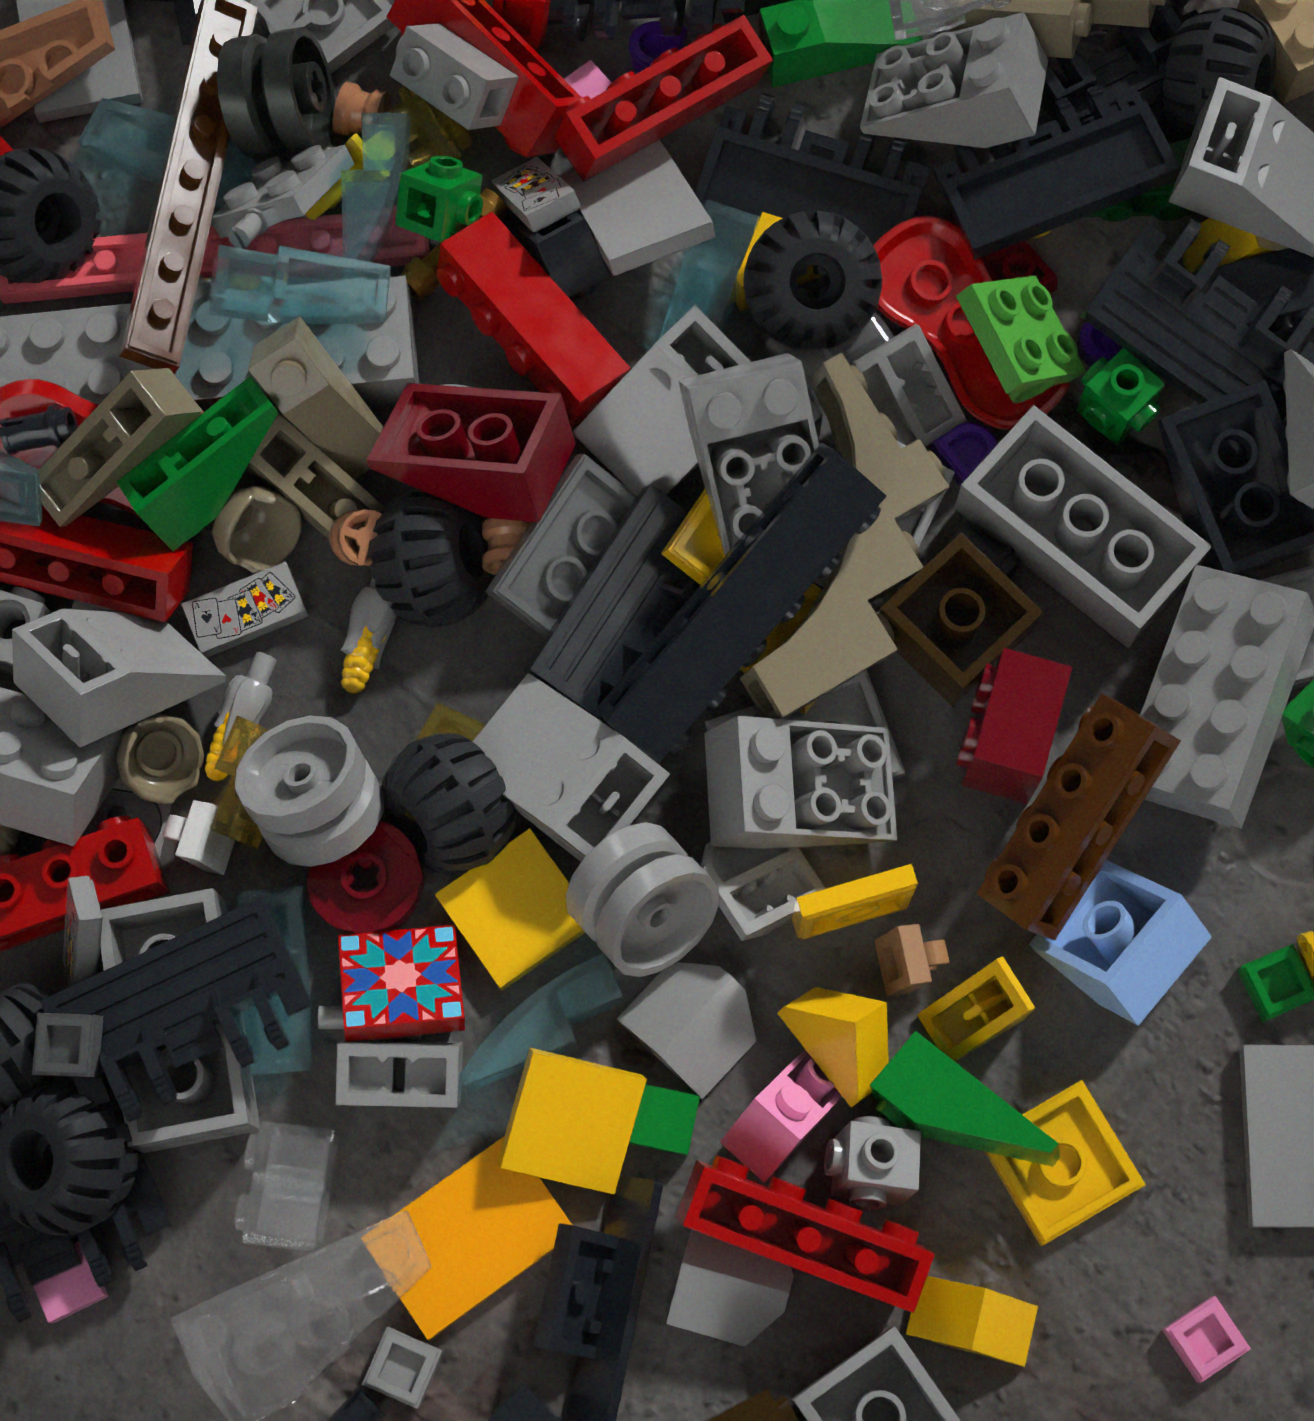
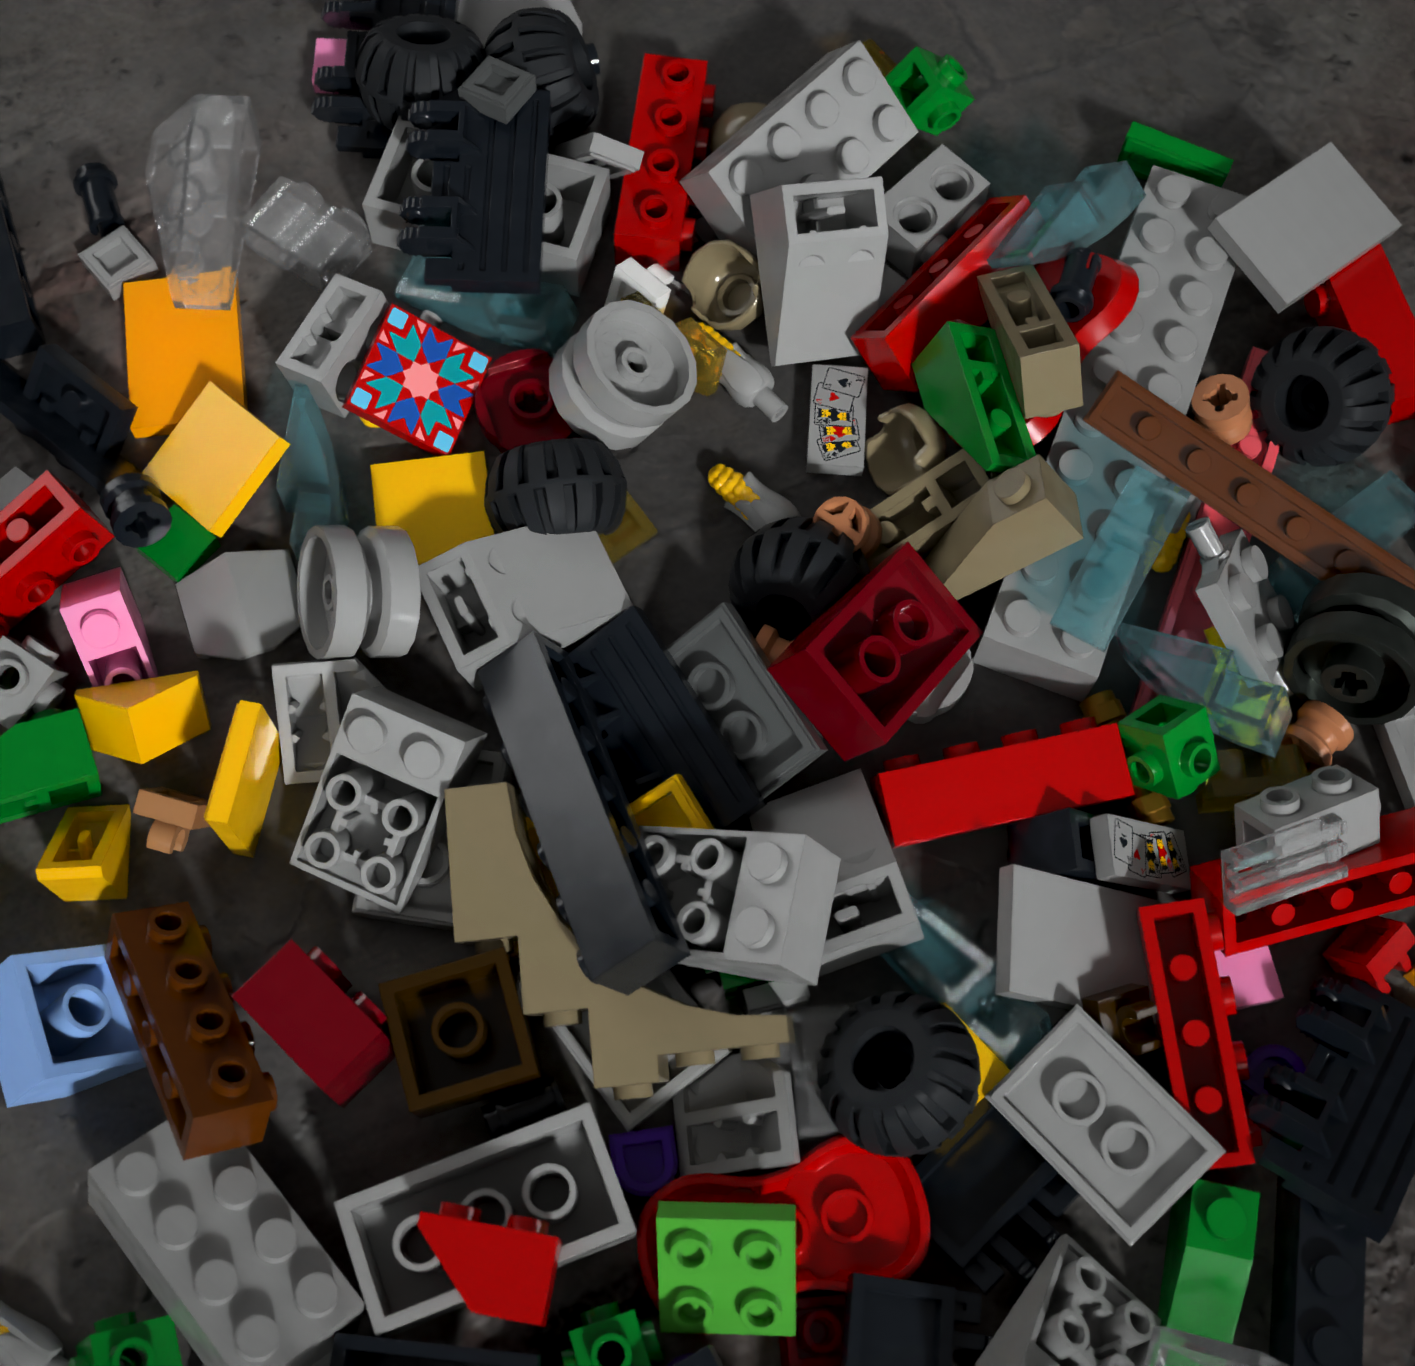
camera: 110 degrees right, 5 degrees down
none -> black wheel [99,472,172,548]
none -> red slope [417,1202,562,1327]
none -> light grey tile [985,1004,1226,1246]
none -> dark brown tile [1081,983,1163,1057]
none -> nougat wheel [1191,374,1253,445]
none -> clear tile [1221,812,1348,916]

